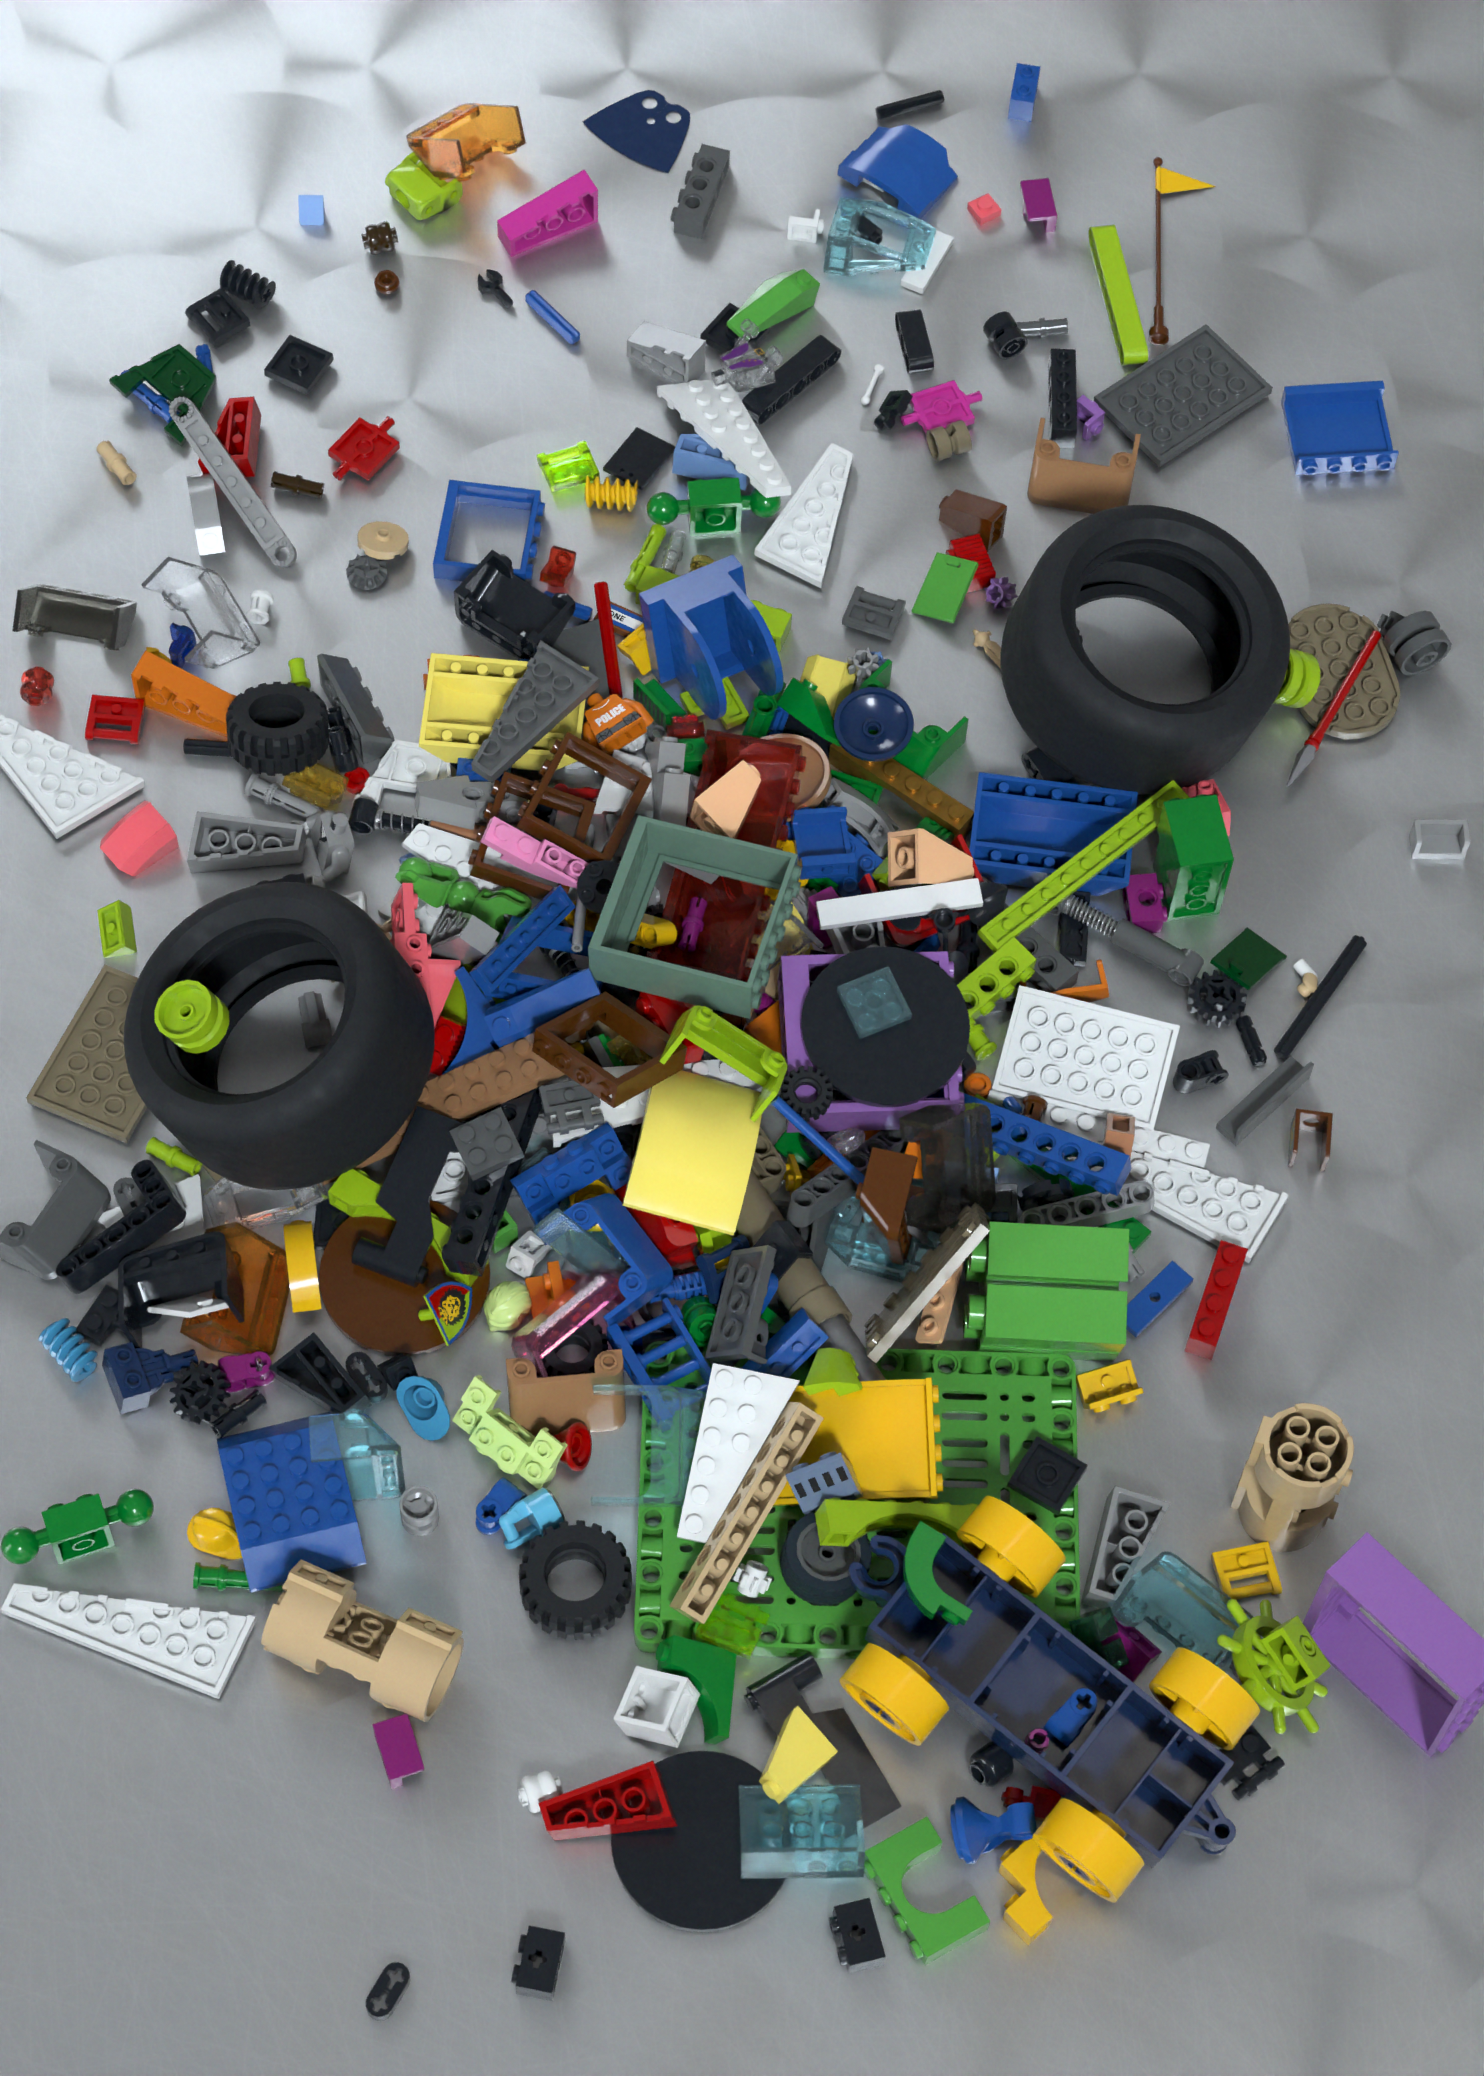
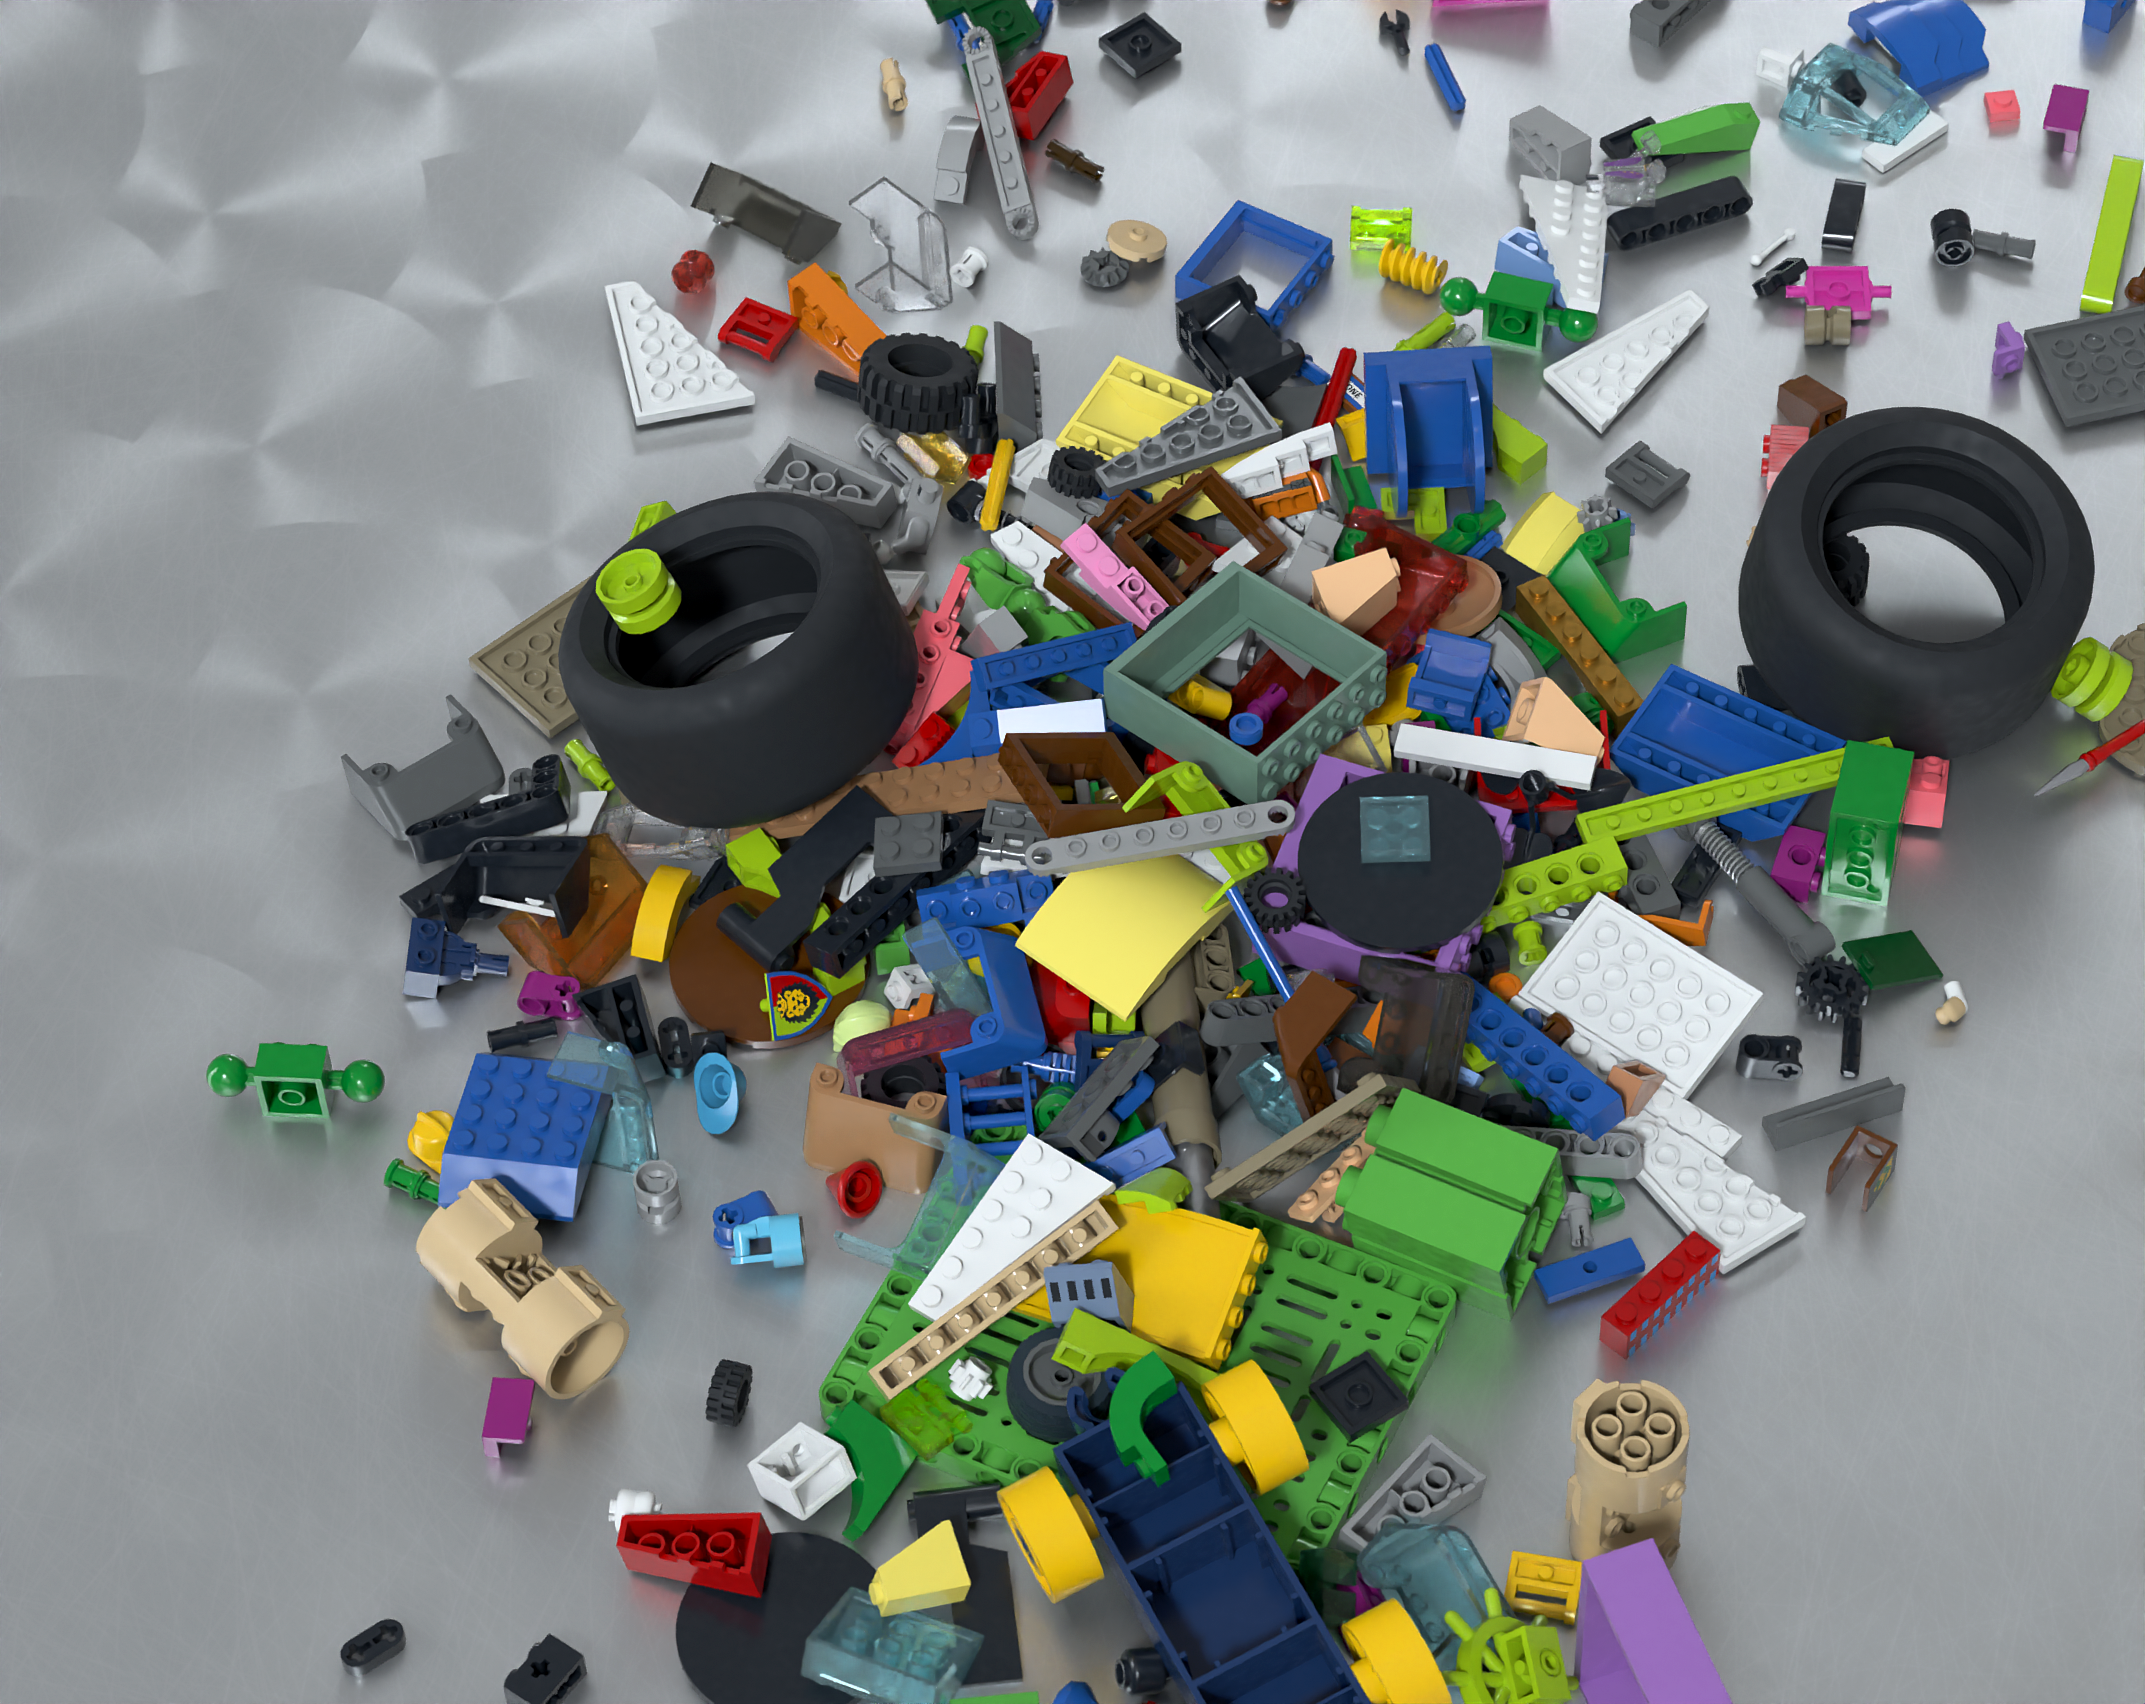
camera: 30 degrees right, 10 degrees down
white wing [1,1583,256,1699] -> none
dark azure piece [38,1318,98,1382] -> none
coral slope [100,801,179,876] -> none
clear blue bracket [169,623,197,669] -> none
black gear [169,1361,231,1425] -> none
red plate [328,416,400,481] -> none
yellowish green bracket [452,1375,568,1490] -> none
black tyre [519,1520,632,1640] -> none
clear red bracket [539,546,576,588] -> none
black container [603,427,676,490] -> none
green slope [777,678,841,747] -> none
dark blue dish [834,687,914,762] -> none
bright green container [911,552,979,623] -> none
magenta pin [1024,1729,1049,1755] -> none
medium nougat windscreen [1027,418,1141,514] -> none
blue piece [1044,1688,1098,1747] -> none
black brick [1048,349,1077,449] -> none
yellow bracket [1076,1359,1144,1413] -> none
black axle [1274,935,1367,1059] -> none
none -> black tyre [705,1359,753,1427]
none -> yellow axle [979,439,1015,532]
none -> light grey plate [1025,800,1295,877]
none -> black tyre [1047,446,1106,499]
none -> white slope [1220,422,1337,499]
none -> blue tile [1229,713,1263,745]

